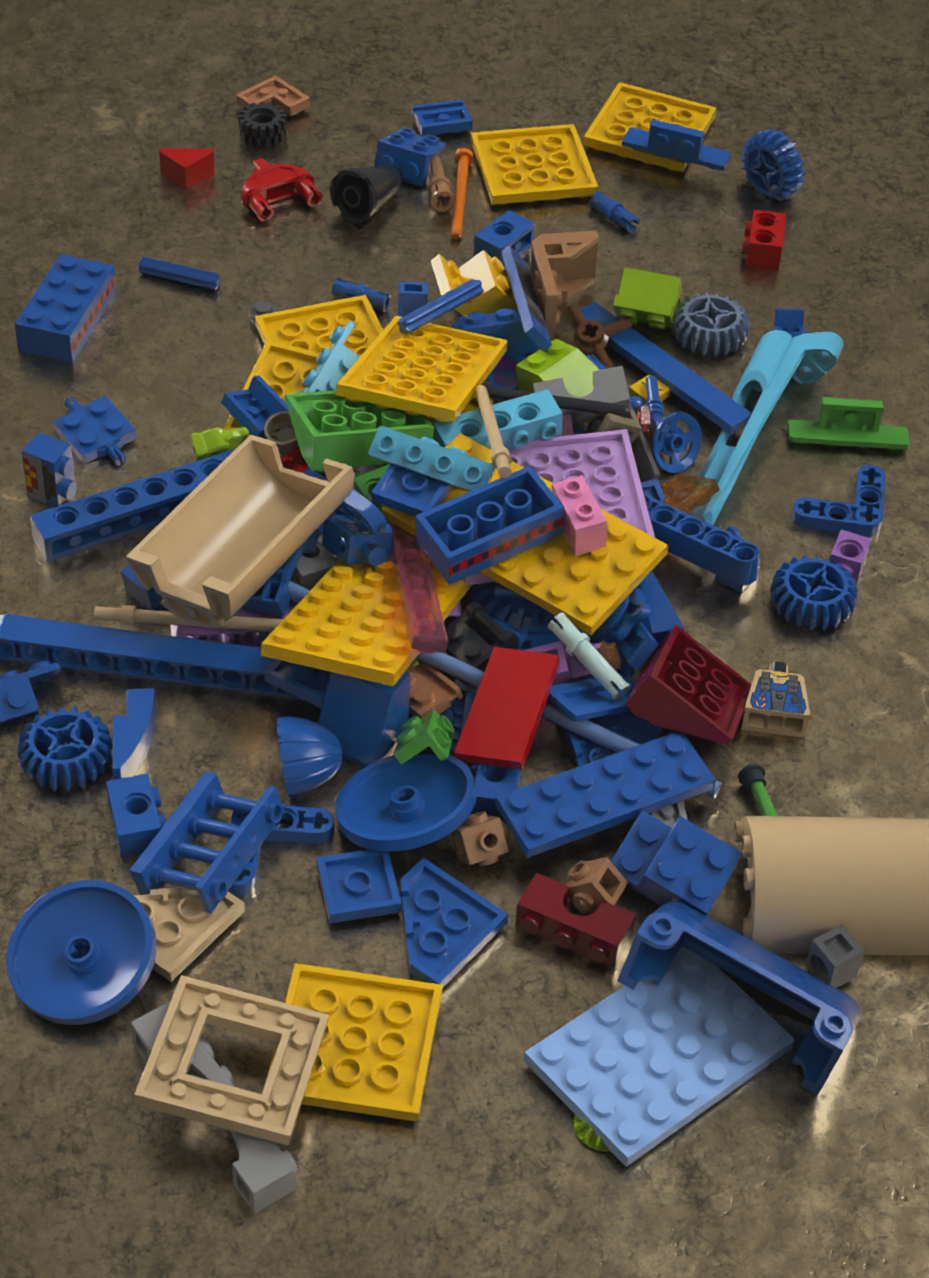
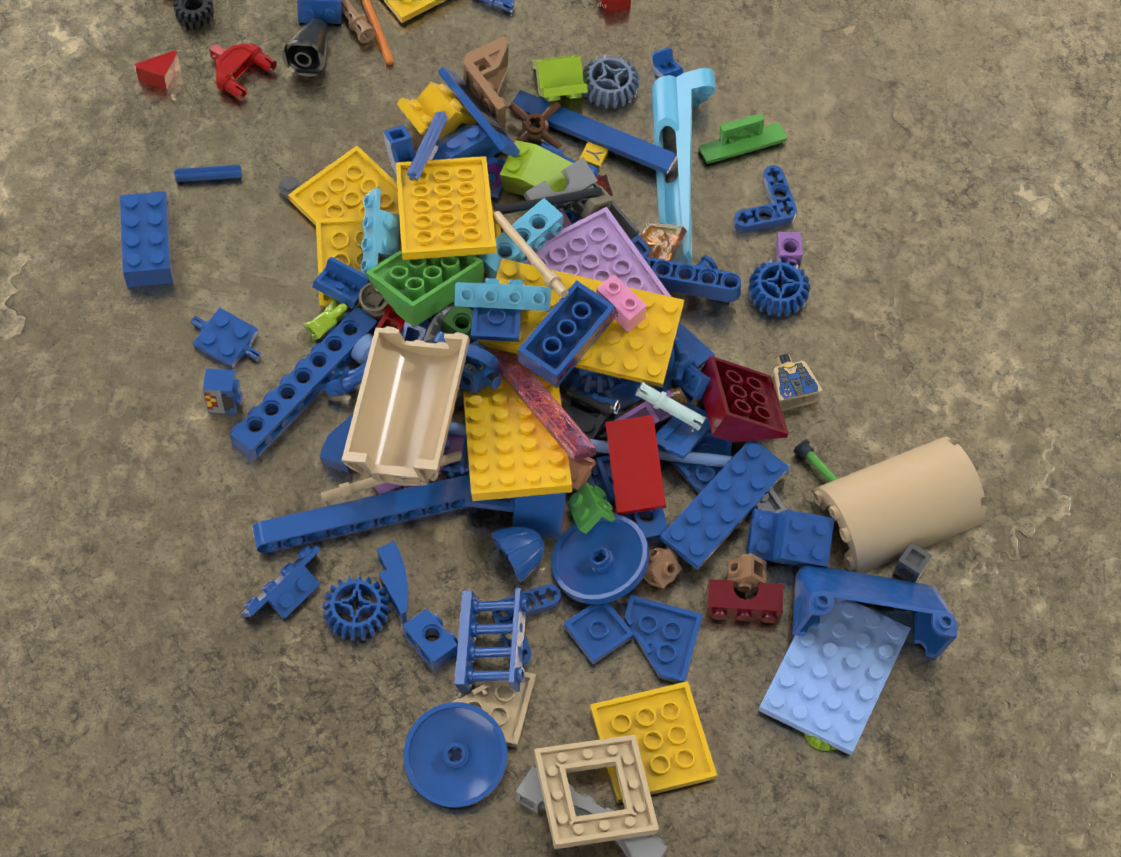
camera: 25 degrees left, 15 degrees up
blue pin [332,278,391,312] -> none
blue brick [473,210,535,268] -> none
blue dish [645,376,702,473] -> none

